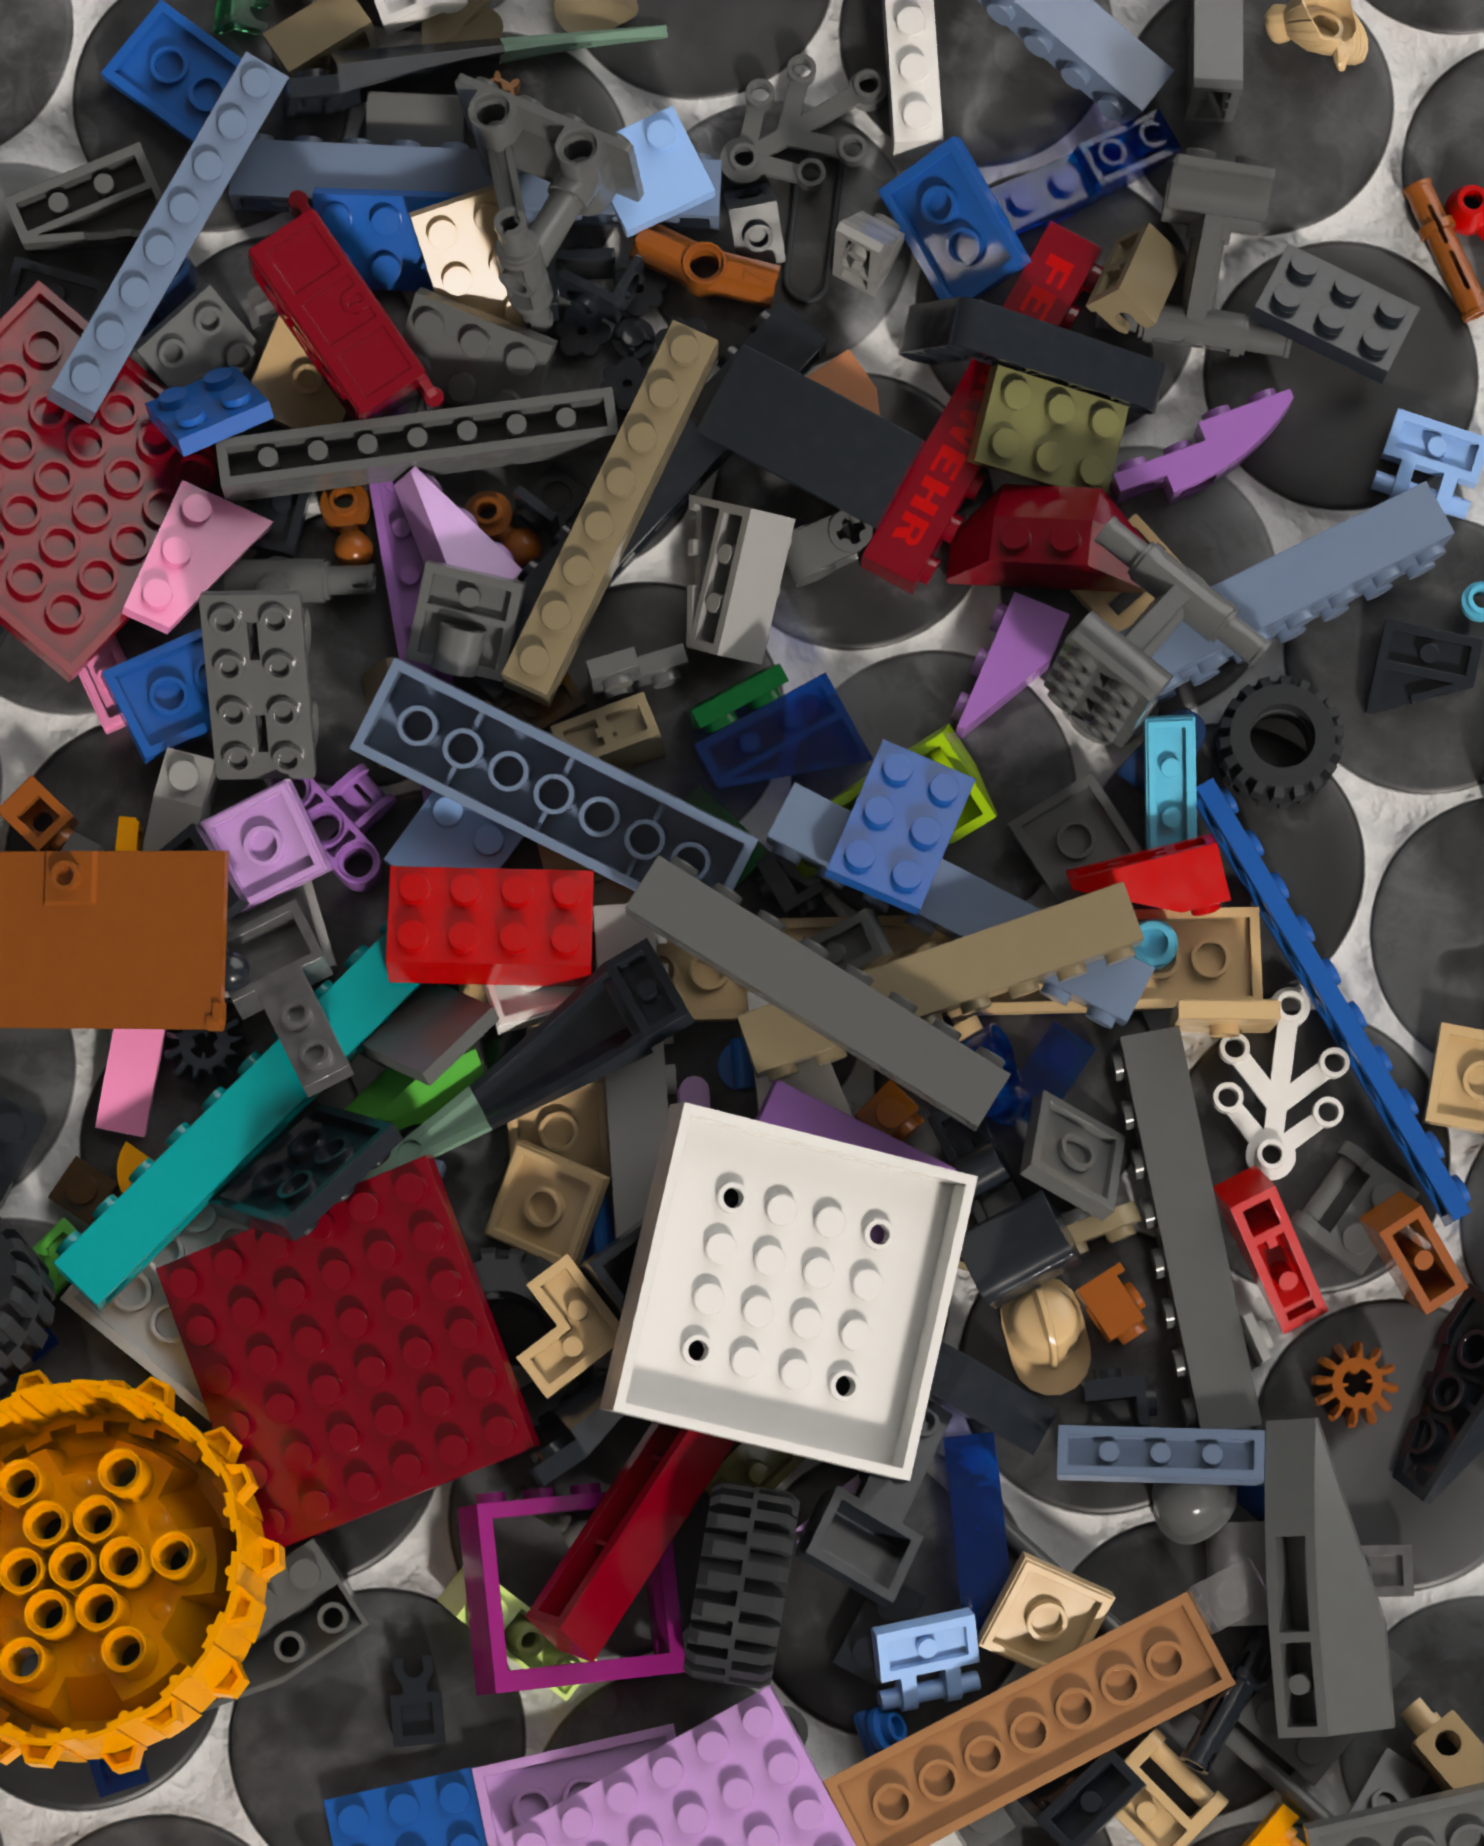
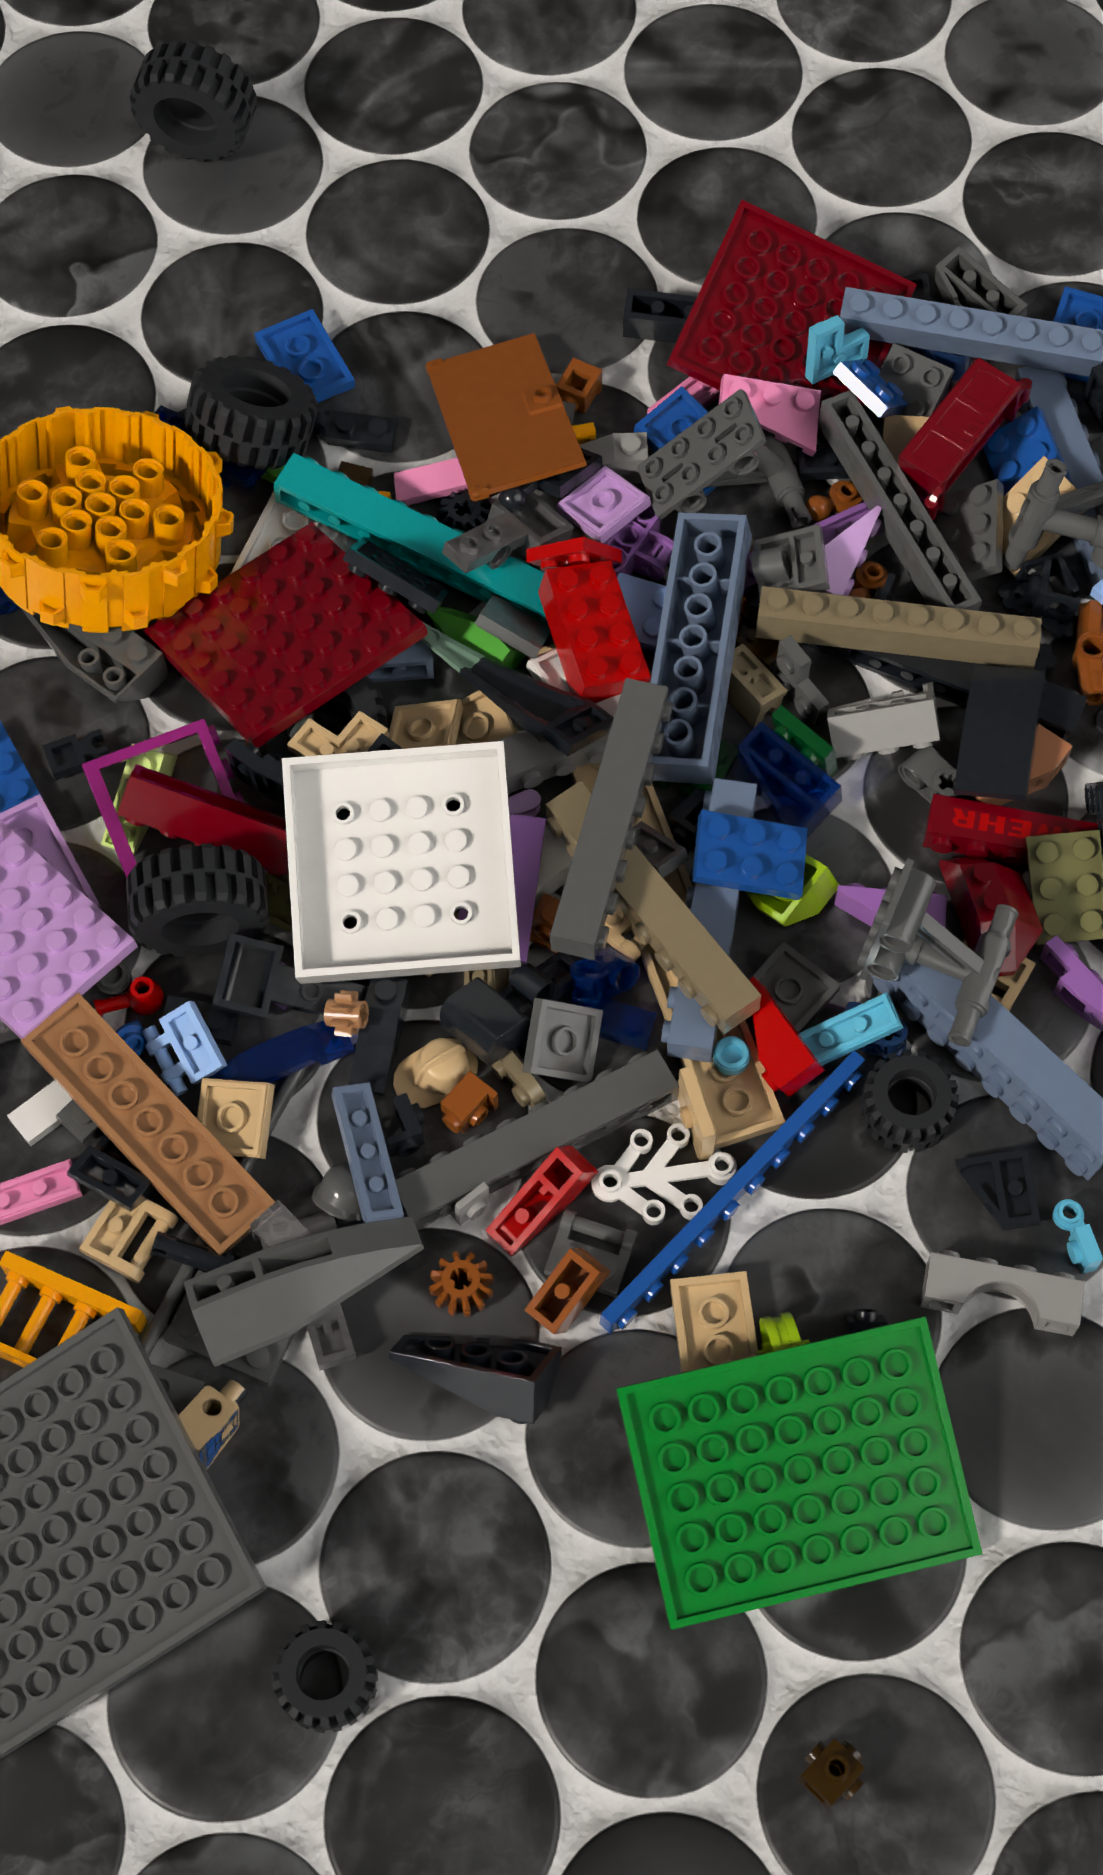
camera: 75 degrees right, 15 degrees down
none -> red bar [93,976,164,1017]
none -> medium nougat gear [324,990,369,1037]
none -> red plate [526,537,622,572]
none -> medium azure plate [805,315,870,384]

